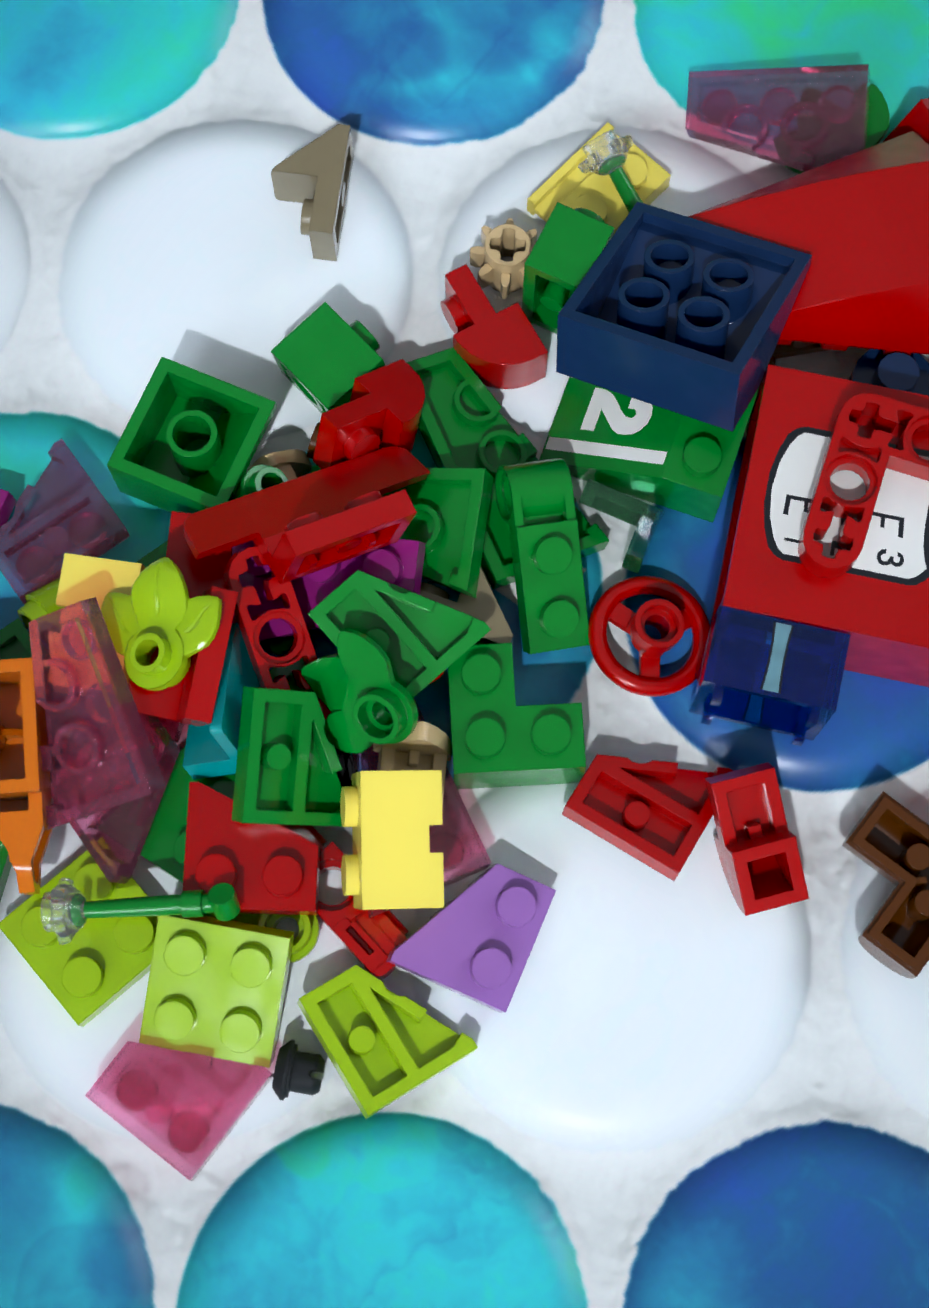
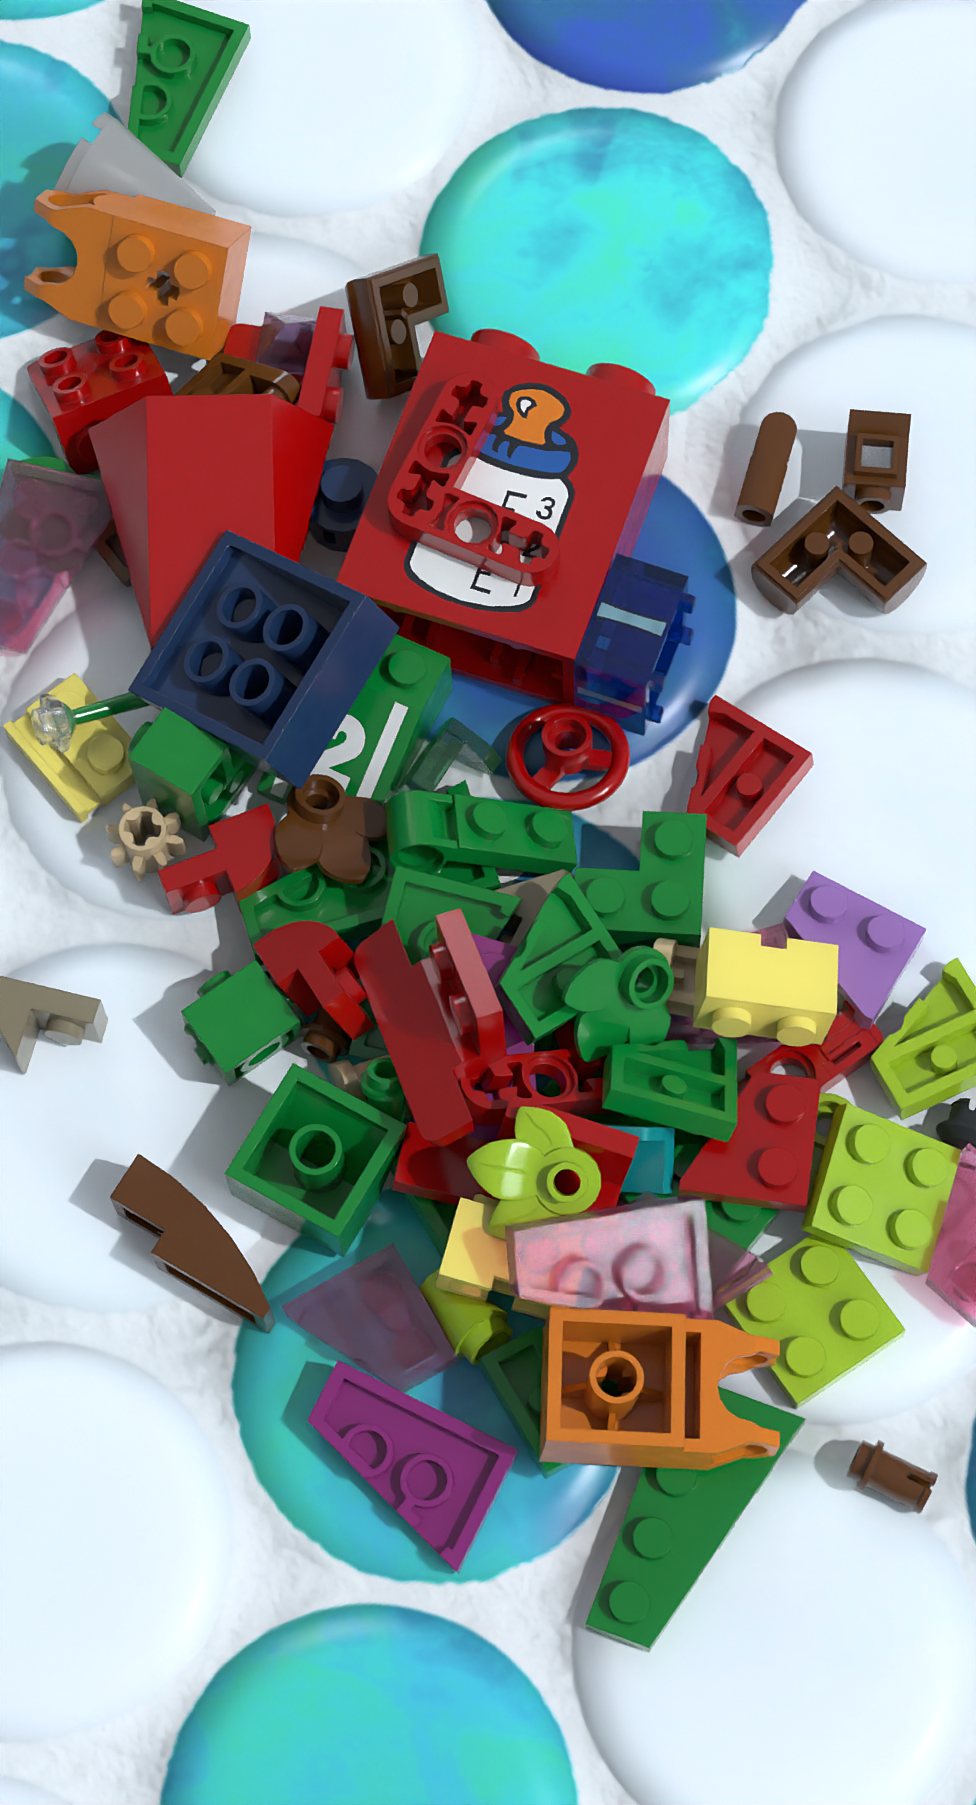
camera: 80 degrees left, 5 degrees down
green piece [41,878,241,945] -> none
red brick [705,762,809,916] -> none
none -> reddish brown slope [110,1153,276,1334]
none -> reddish brown plate [274,774,387,884]

